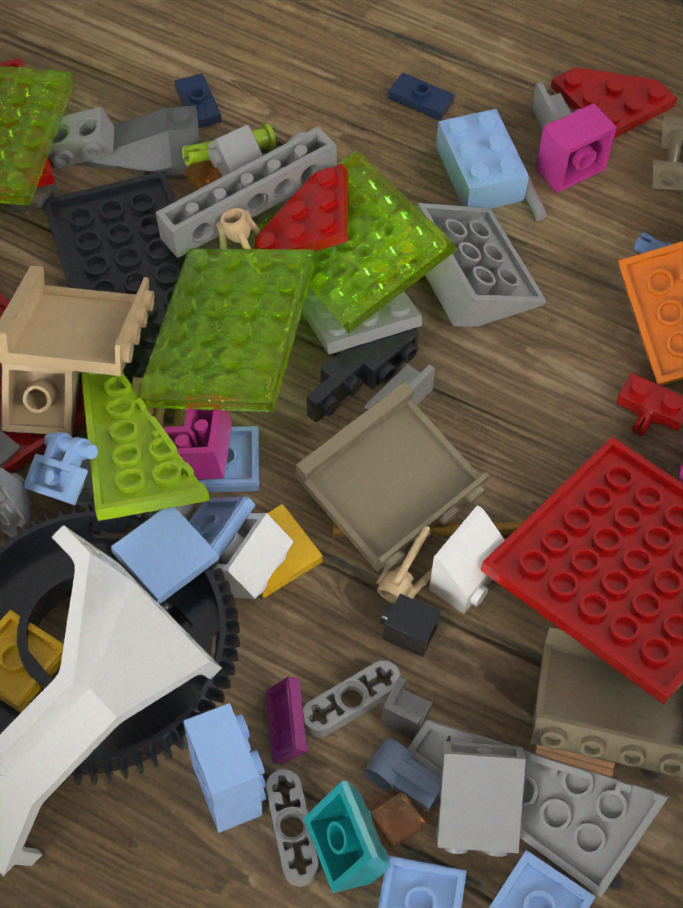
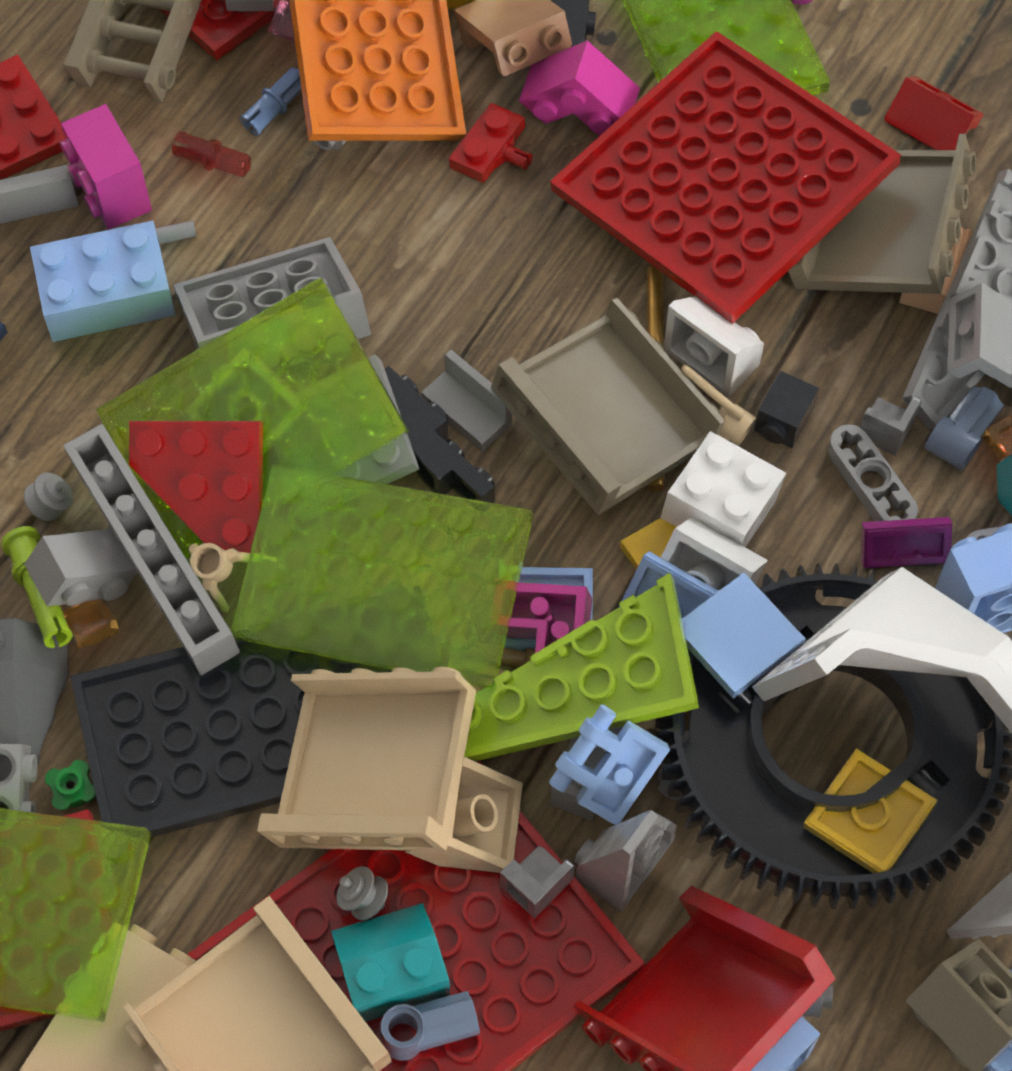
camera: 85 degrees left, 5 degrees up
none -> green plate [45,760,96,811]
none -> clear red axle [172,131,252,177]
none -> white brick [660,431,786,547]

